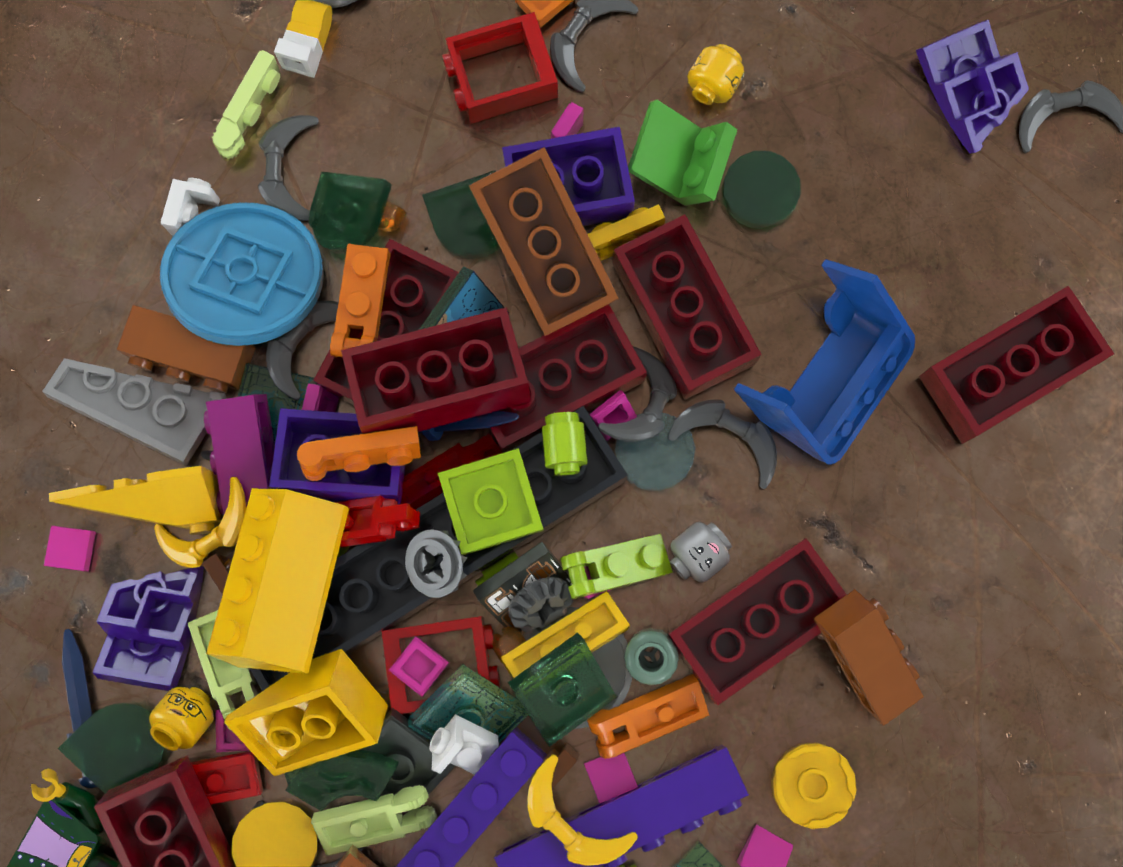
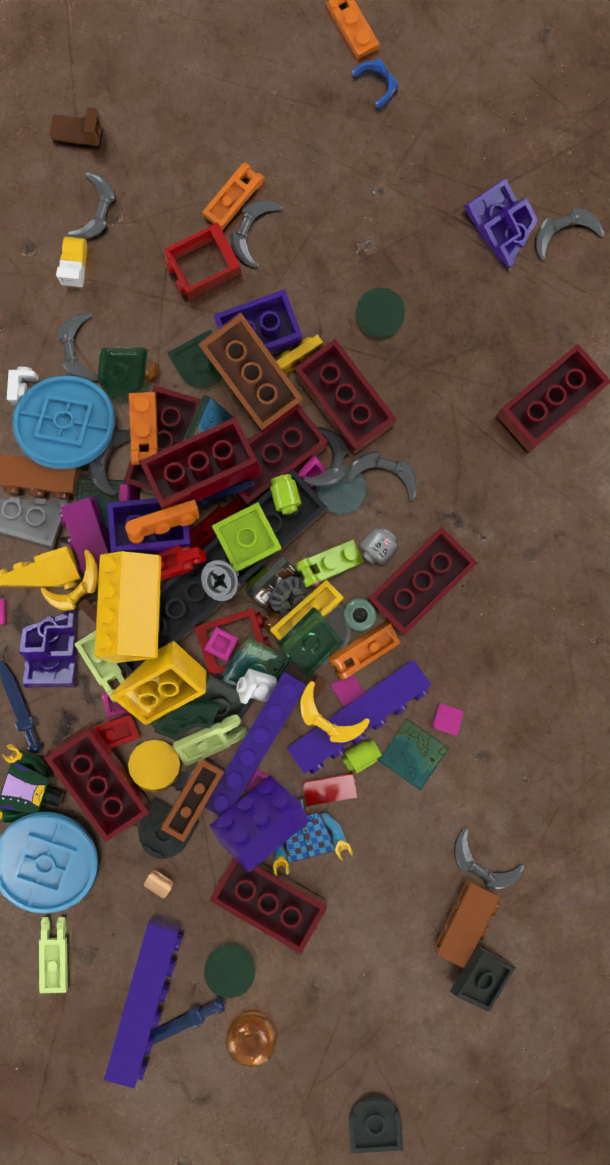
camera: 15 degrees left, 5 degrees up
clear green tile [58,703,164,794] -> none
yellow head [149,687,214,751] -> none
yellowish green hinge [212,50,280,160] -> none
dark pink tile [551,102,584,139] -> none
bright green bracket [628,100,738,206] -> none
yellow head [687,44,745,105] -> none
blue windscreen [734,259,915,465] -> none
yellow tile [771,742,857,829] -> none
dark orange brick [813,589,924,726] -> none

